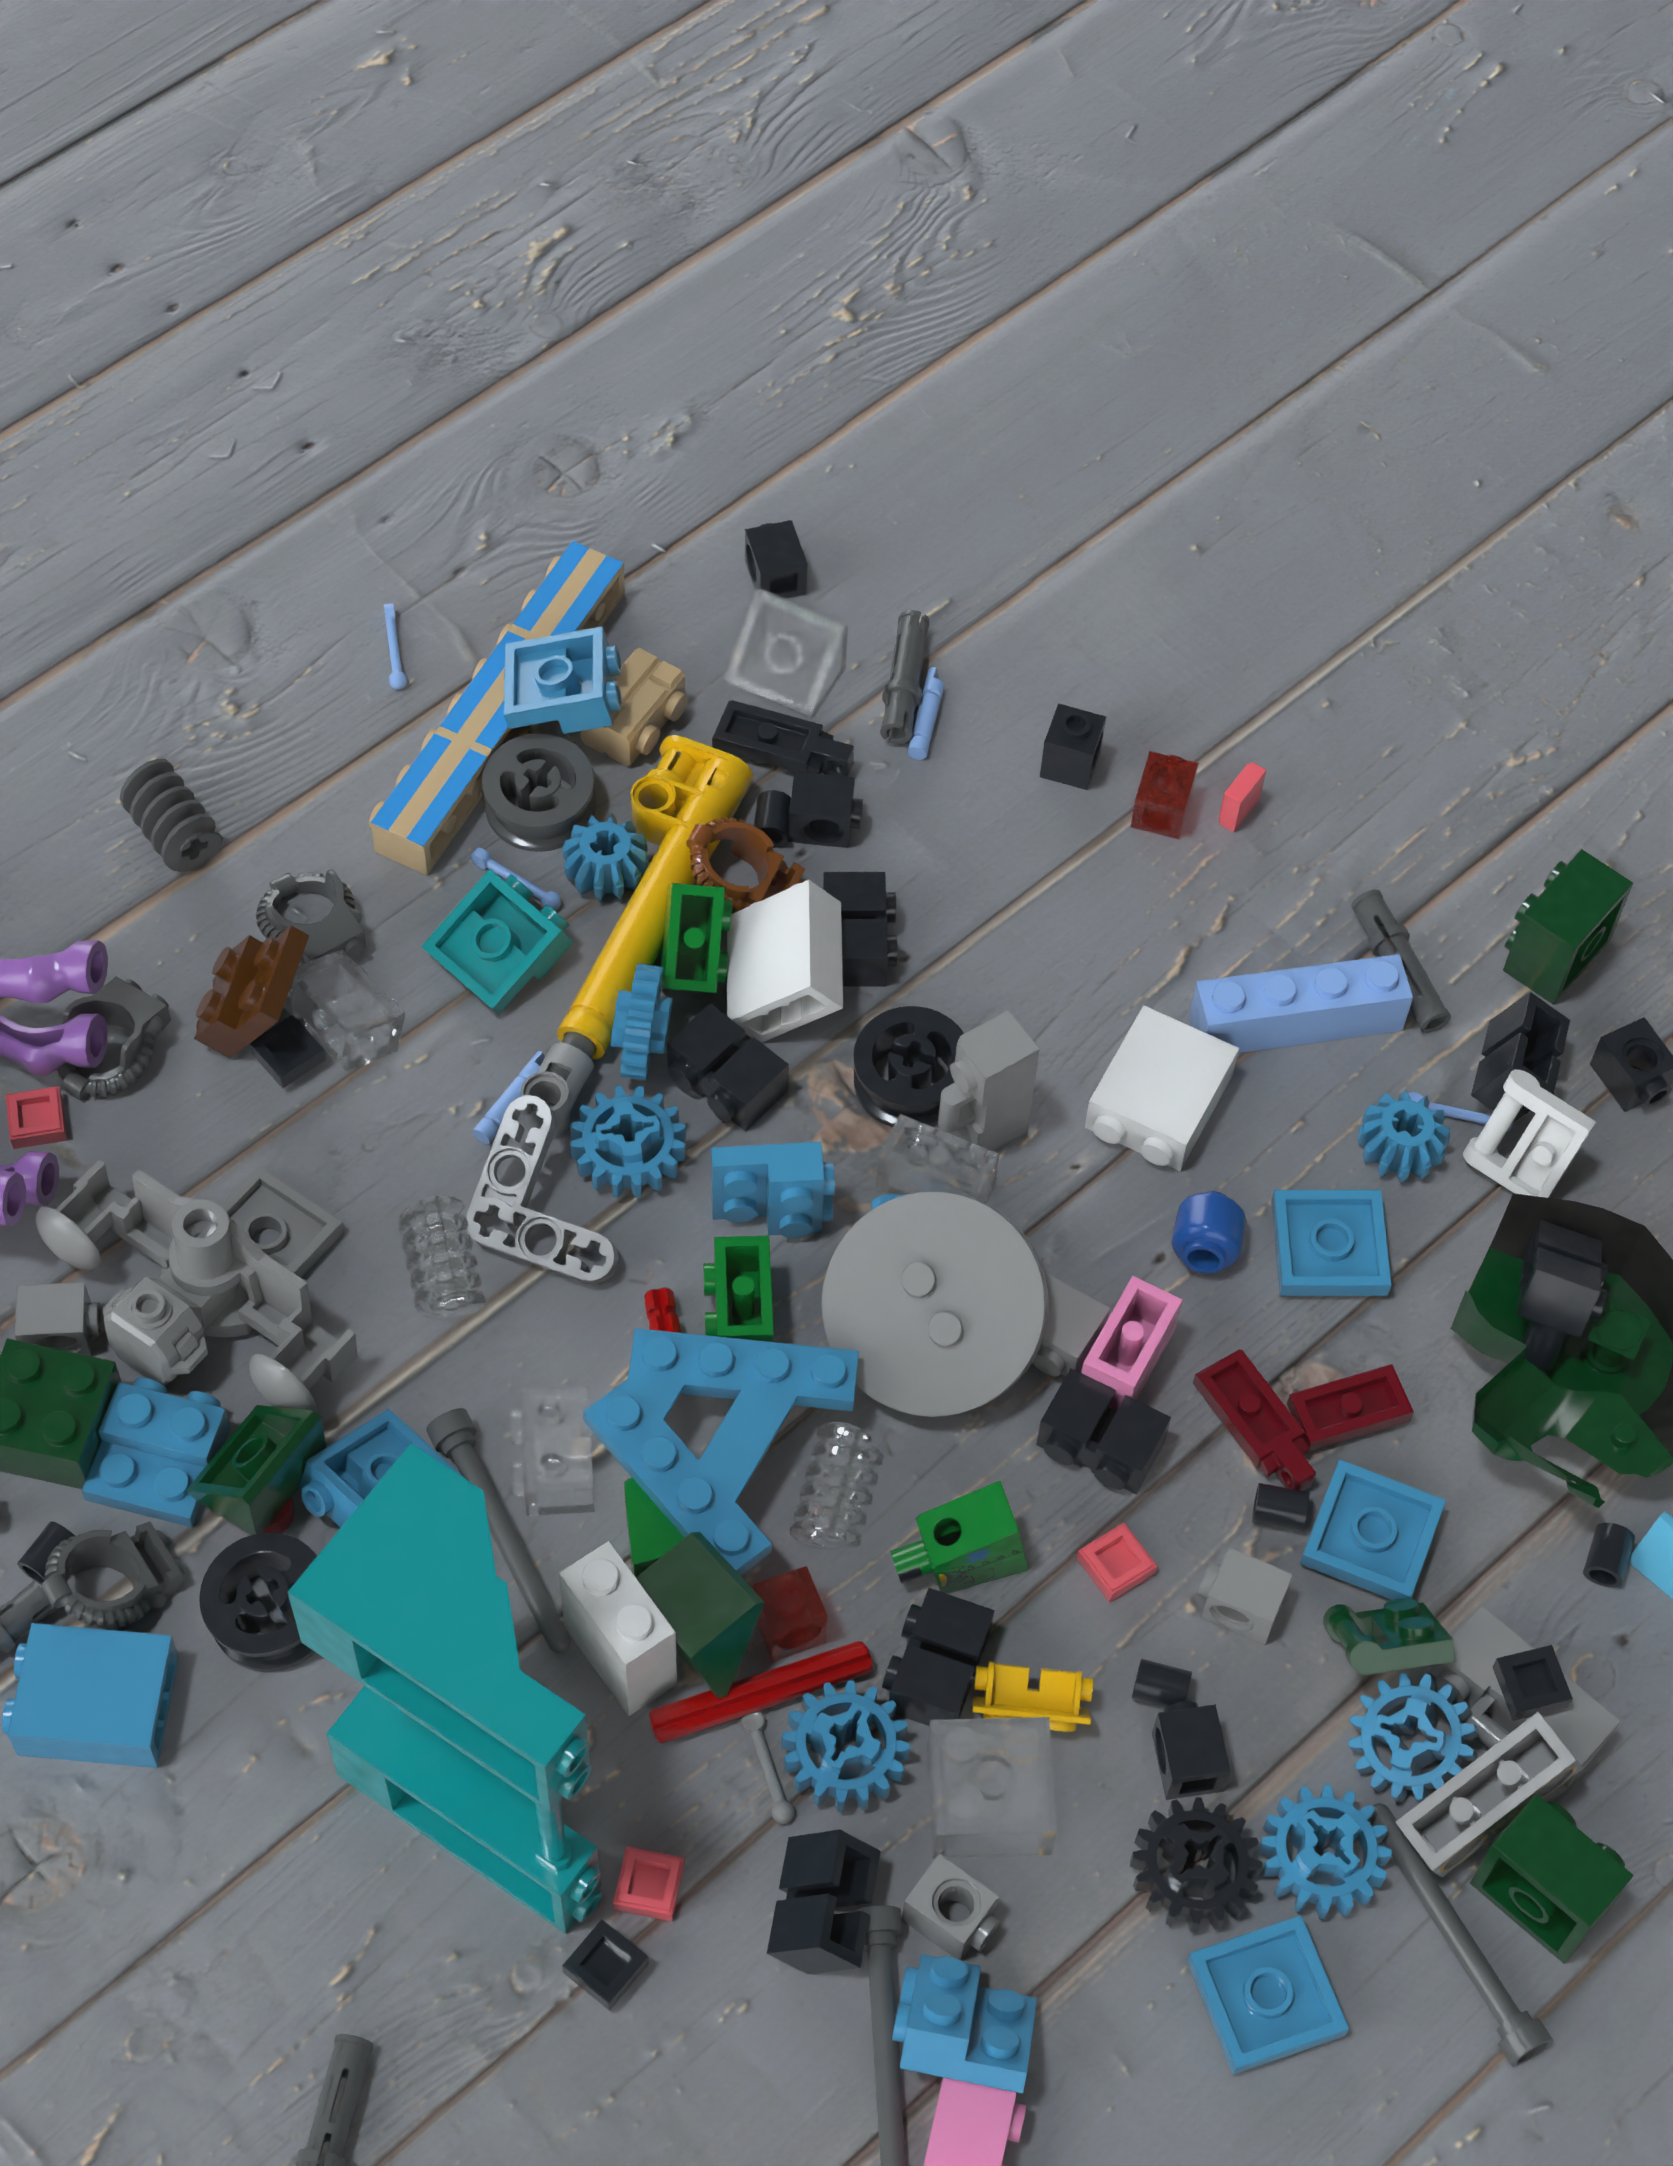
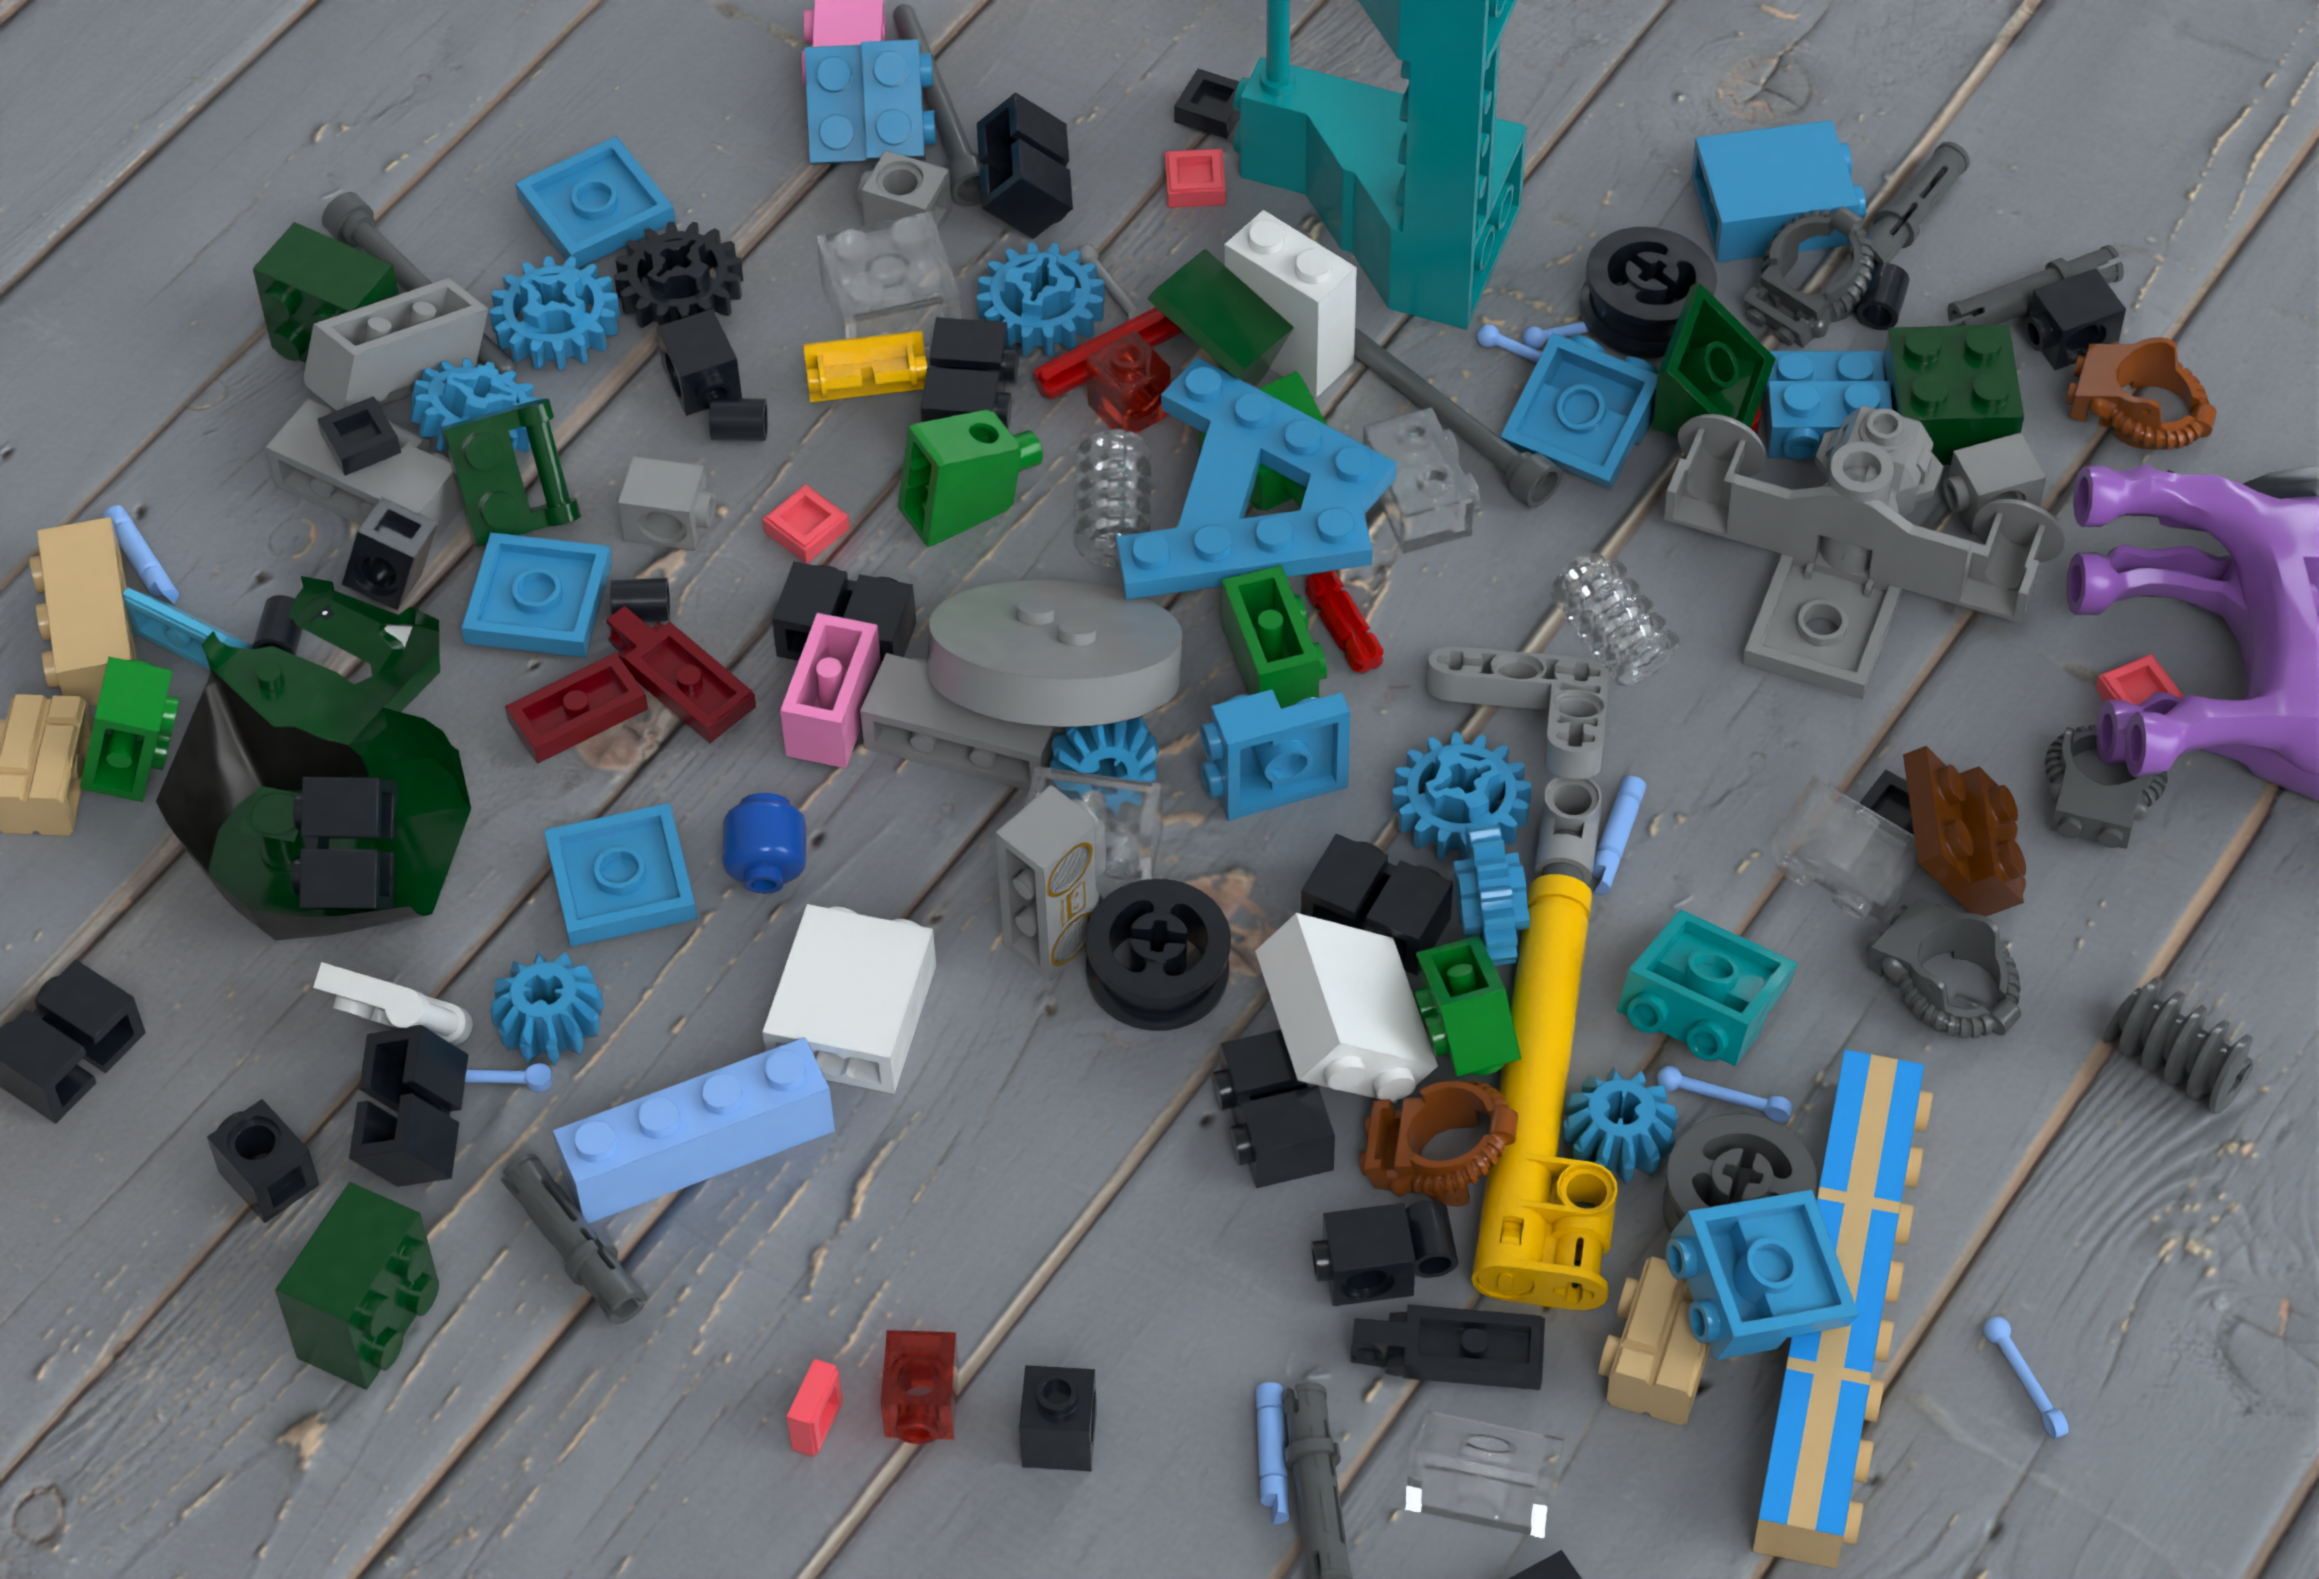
camera: 170 degrees right, 5 degrees down
none -> black brick [342,497,438,611]

